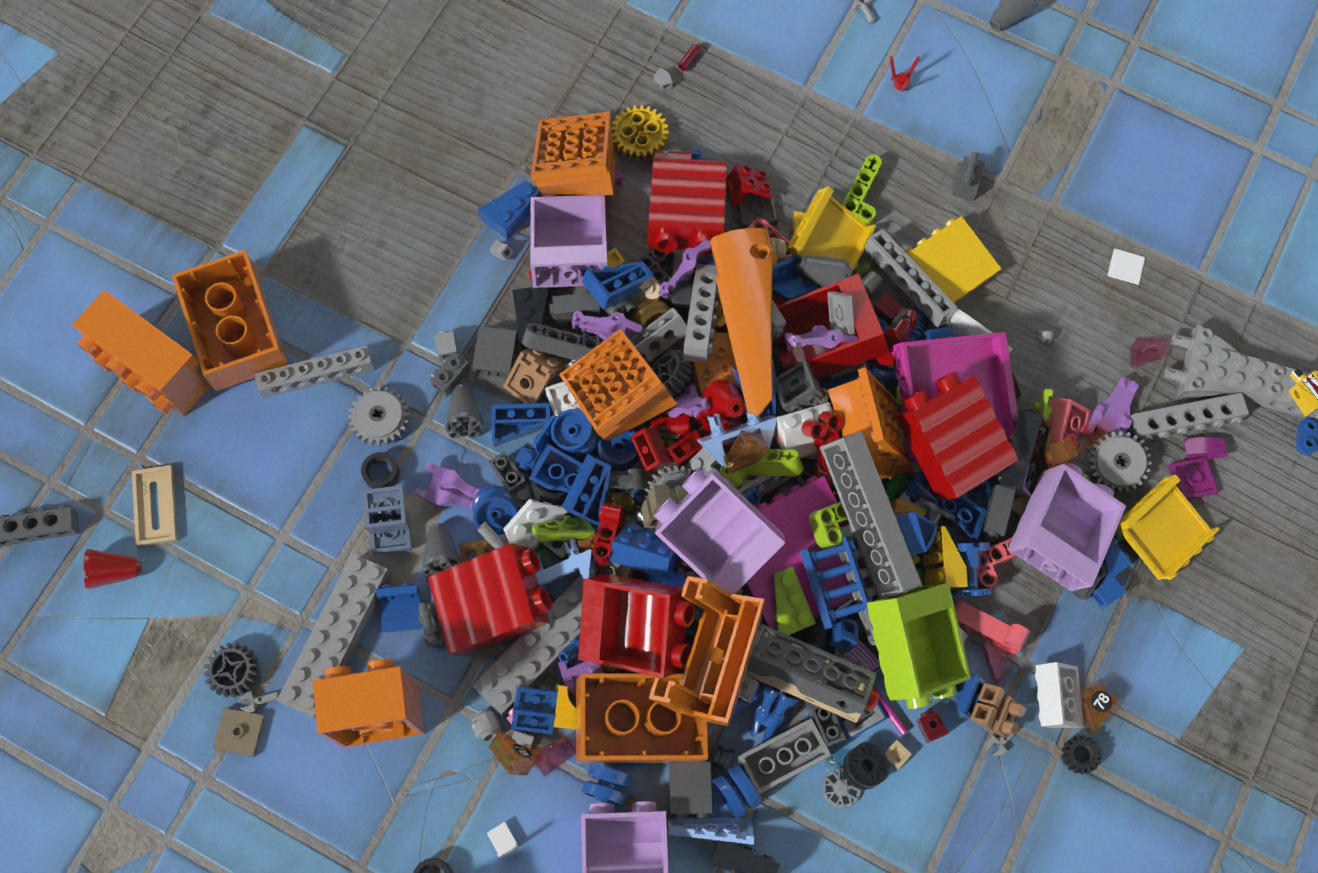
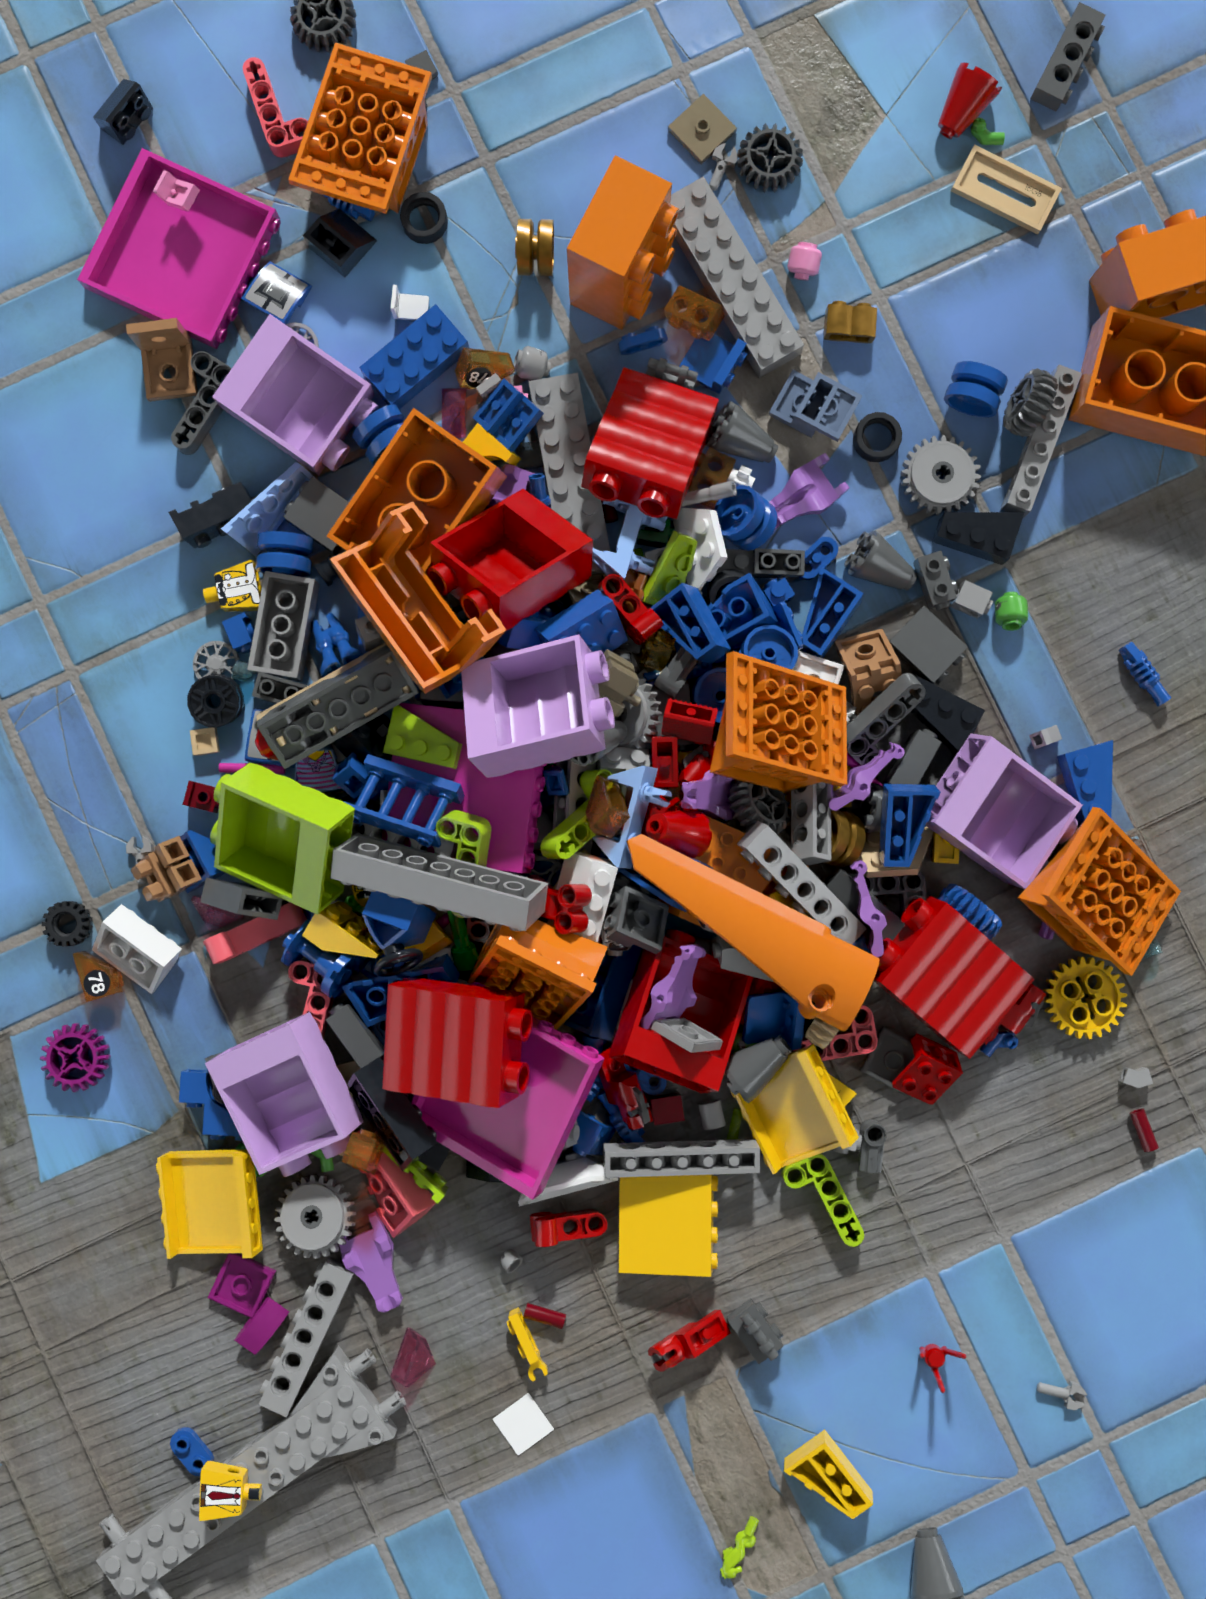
camera: 130 degrees right, 15 degrees up
none -> magenta gear [40,1023,111,1092]
none -> dark grey brick [200,877,282,920]
none -> torso [203,560,262,612]
none -> blue brick [222,612,255,654]
none -> blue brick [359,304,470,409]
none -> yellow plate [506,1307,548,1381]
none -> pearl gold wheel [515,219,554,276]
none -> dark red hinge [523,1303,566,1329]
none -> red piece [530,1209,608,1247]
none -> blue plate [618,326,668,355]
none -> red plate [648,1310,731,1372]
none -> clear orange brick [664,285,725,341]
none -> lime animal [720,1516,759,1579]
none -> white gear [727,465,756,488]
none -> yellow wedge [784,1429,873,1519]
none -> bright pink head [787,242,822,281]
none -> blue plate [799,537,838,580]
none -> pearl gold brick [824,301,877,343]
none -> dark grey piece [858,1119,887,1173]
none -> black wedge [932,512,1025,565]
none -> blue gear [937,884,1002,940]
none -> blue wheel [944,361,1008,418]
none -> bright green arm [971,118,1005,145]
none -> bright green head [995,592,1028,631]
none -> dark grey gear [1003,368,1058,437]
none -> blue hinge [1119,642,1172,707]

